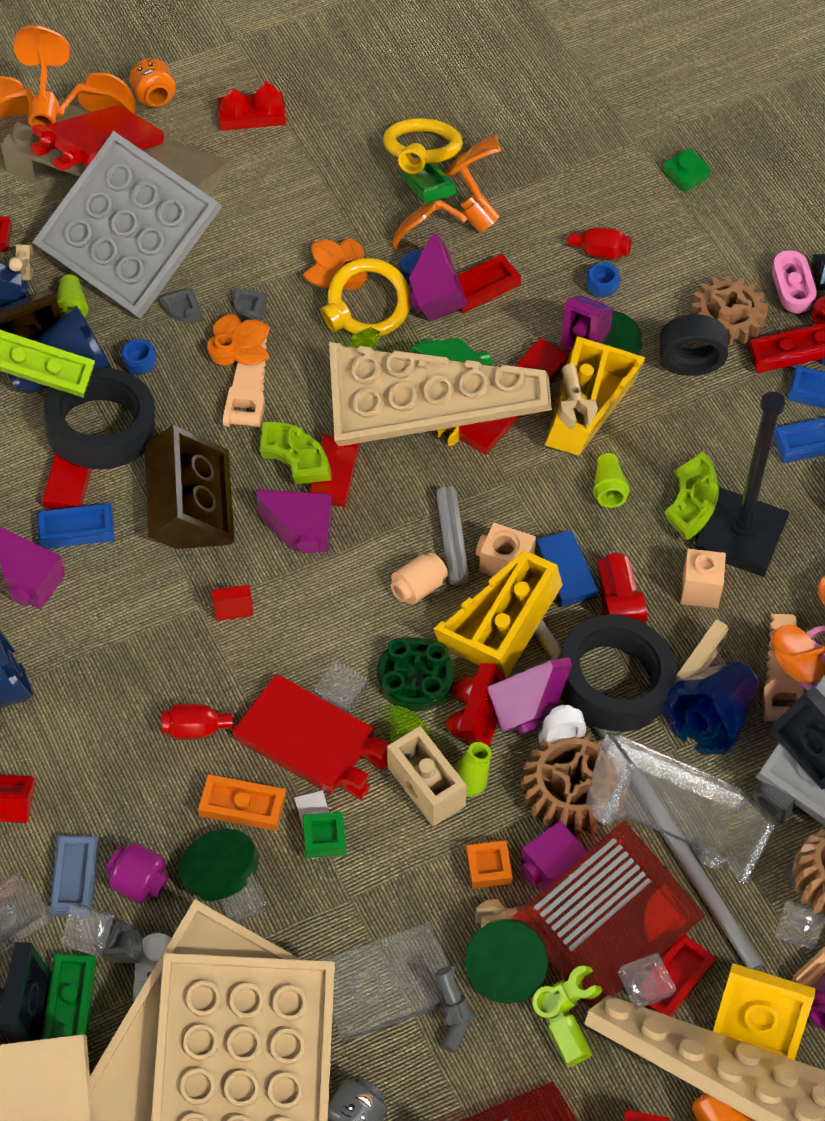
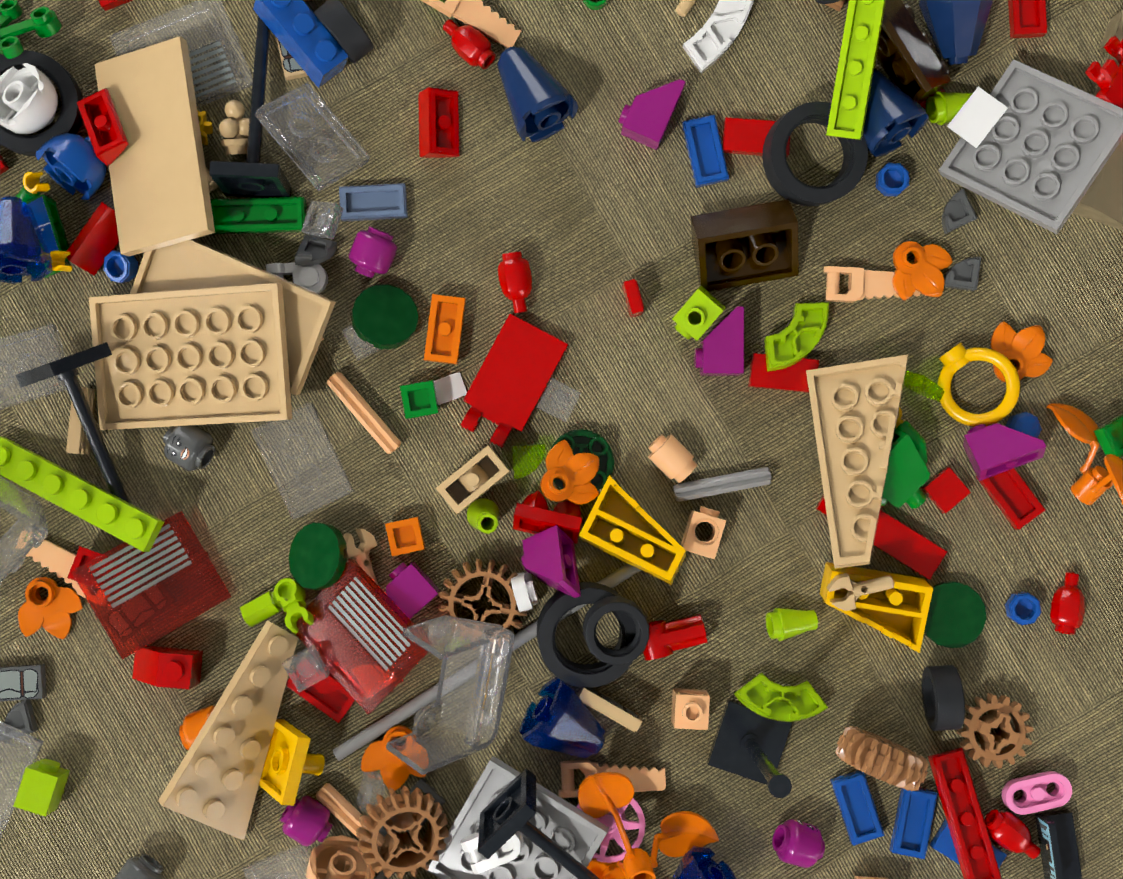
camera: 90 degrees right, 30 degrees up
tan bar [8,244,34,280] -> none
dark grey piece [435,964,476,1053] -> none
blue tile [536,530,598,607] -> none
magenta slope [561,295,613,351] -> none
dark grey tile [753,782,795,824] -> none
none -> light nougat axle [327,372,401,454]
none -> orange plate [361,725,428,791]
none -> orange plate [540,440,600,505]
none -> black tyre [583,596,649,665]
none -> lime brick [672,286,726,341]
none -> medium nougat gear [835,726,929,791]
none -> red tile [922,467,971,514]
none -> white sticker [947,86,1008,148]

